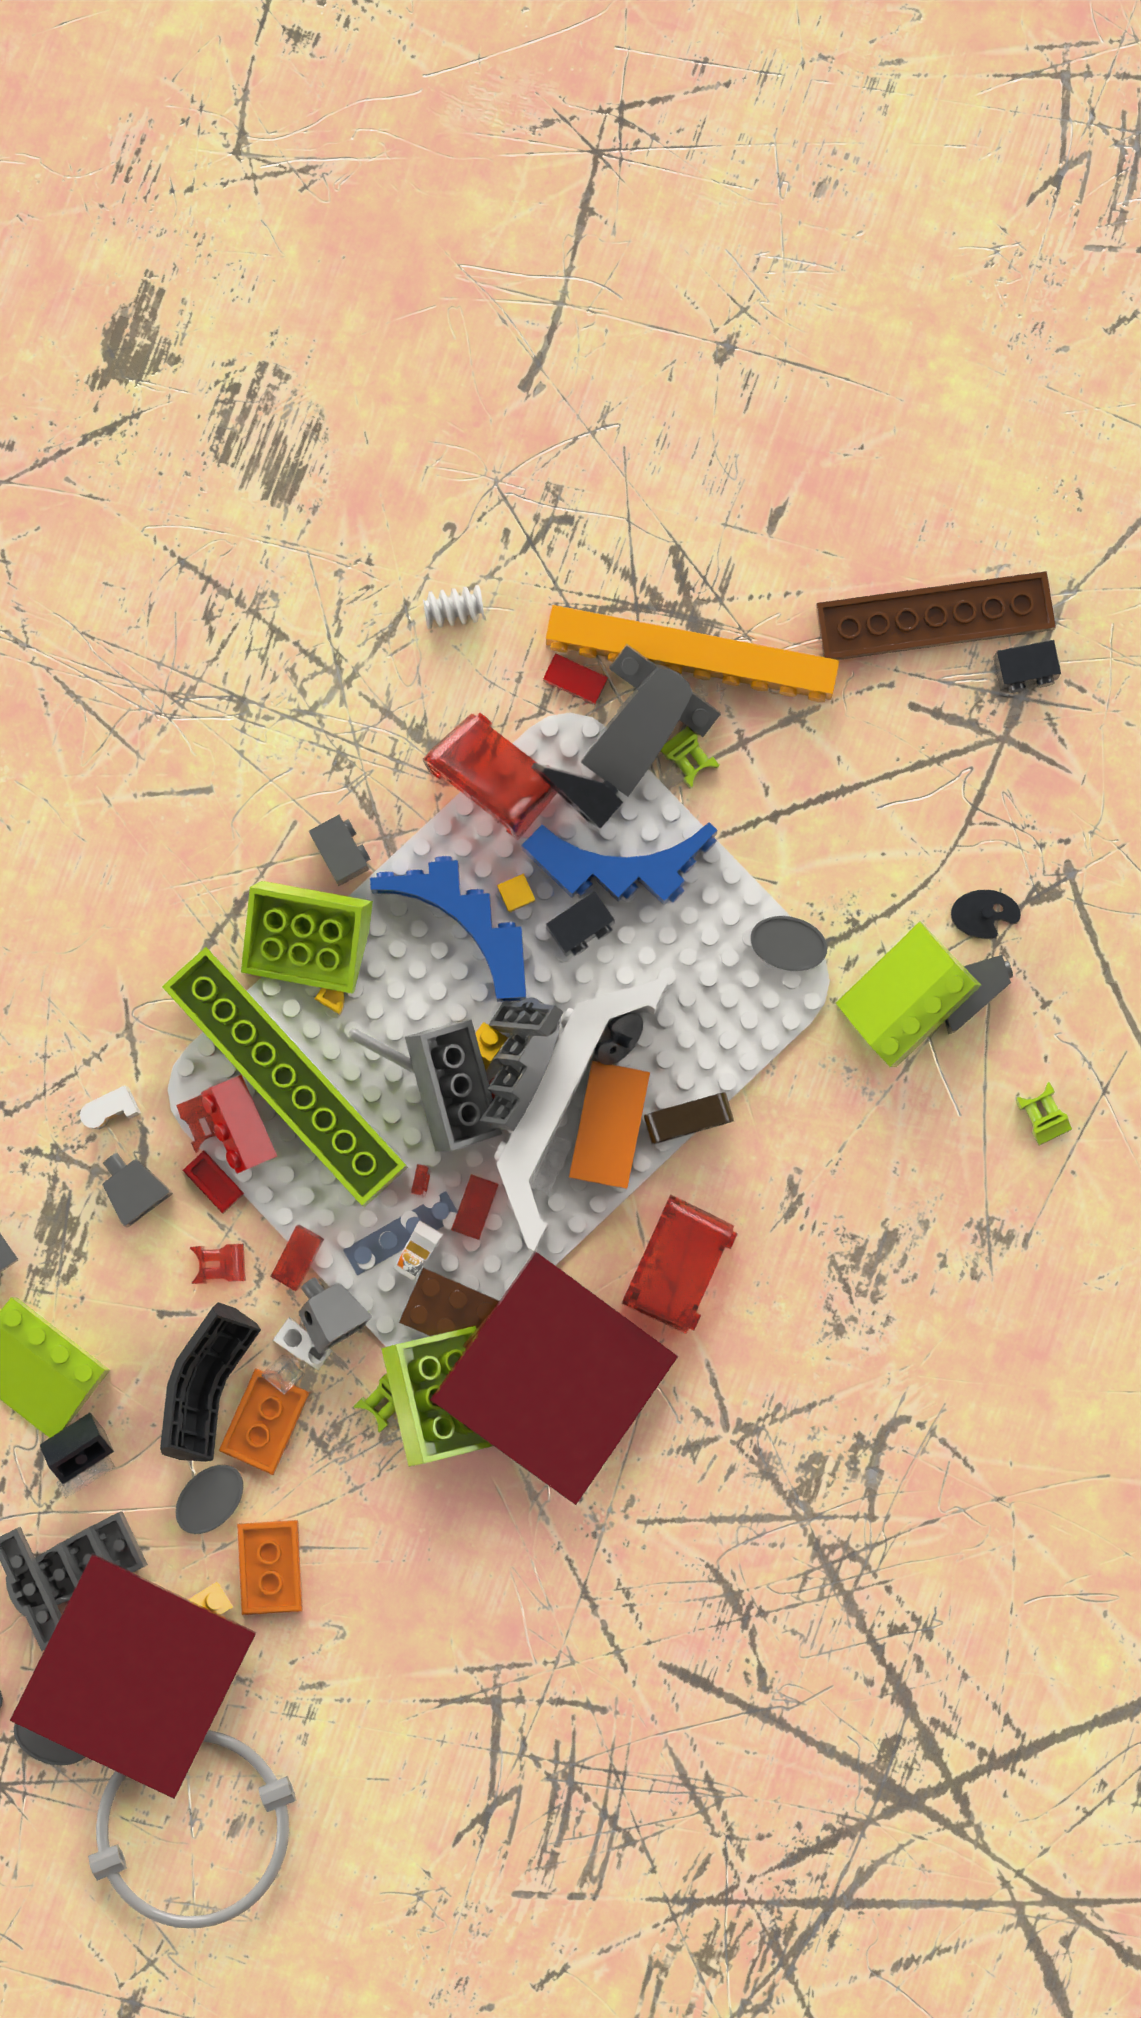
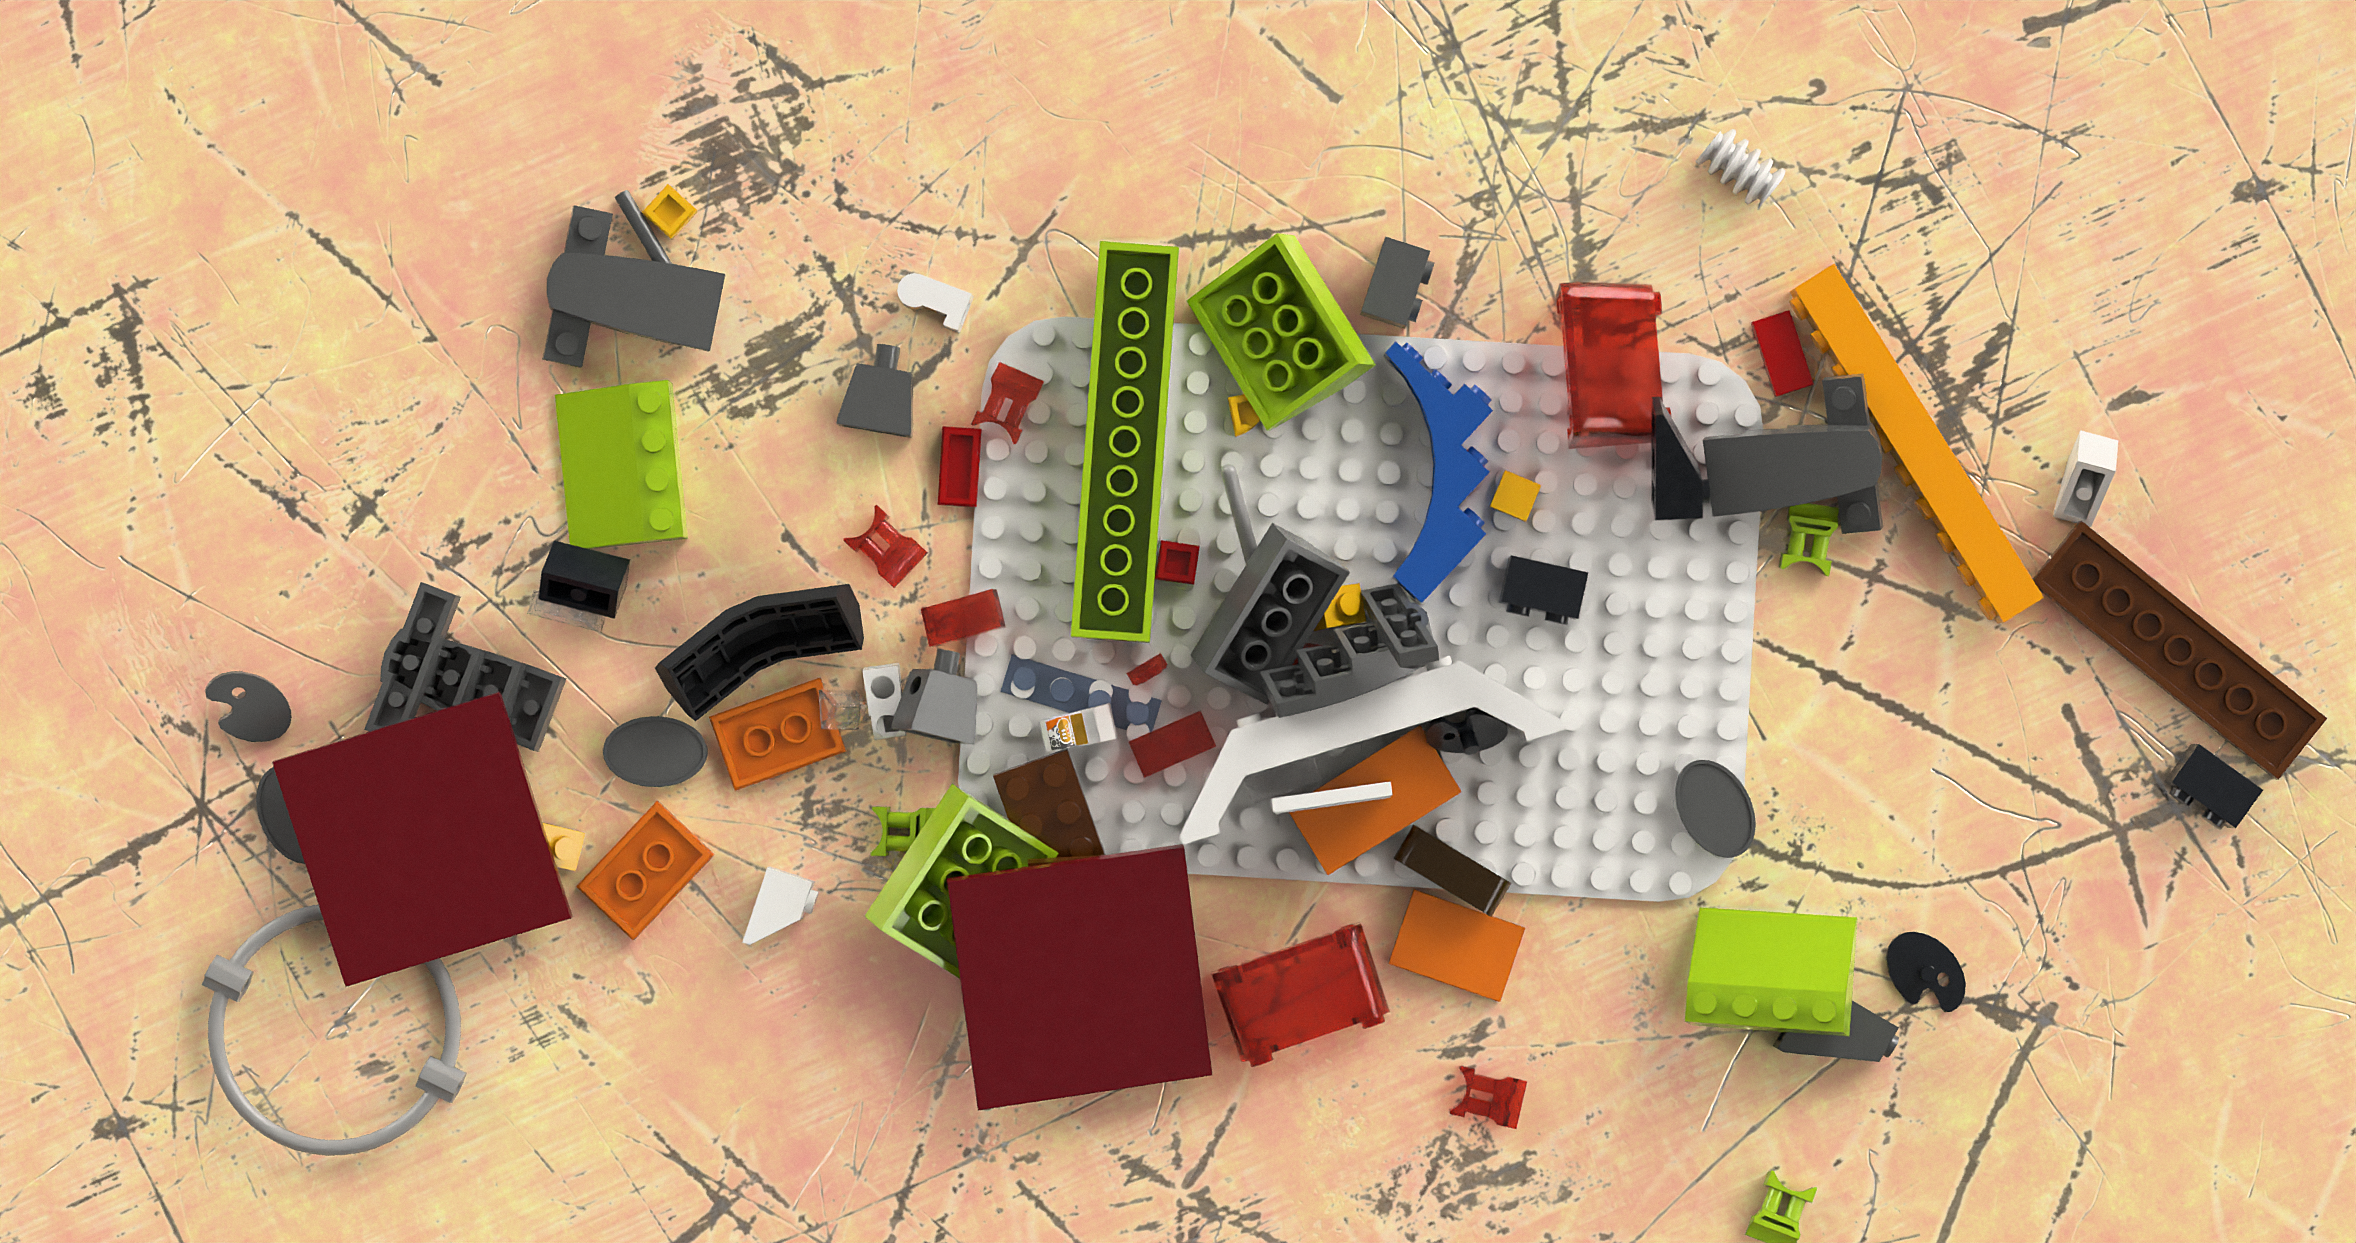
camera: 45 degrees right, 5 degrees up
brick [201,1074,277,1174] -> none
blue arch [521,822,718,905] -> none
none -> white slope [742,866,819,945]
none -> red tile [1155,540,1200,585]
none -> white tile [1270,782,1393,814]
none -> orange tile [1388,889,1525,1002]
none -> clear red piece [1448,1065,1527,1129]
none -> white slope [2053,430,2118,527]

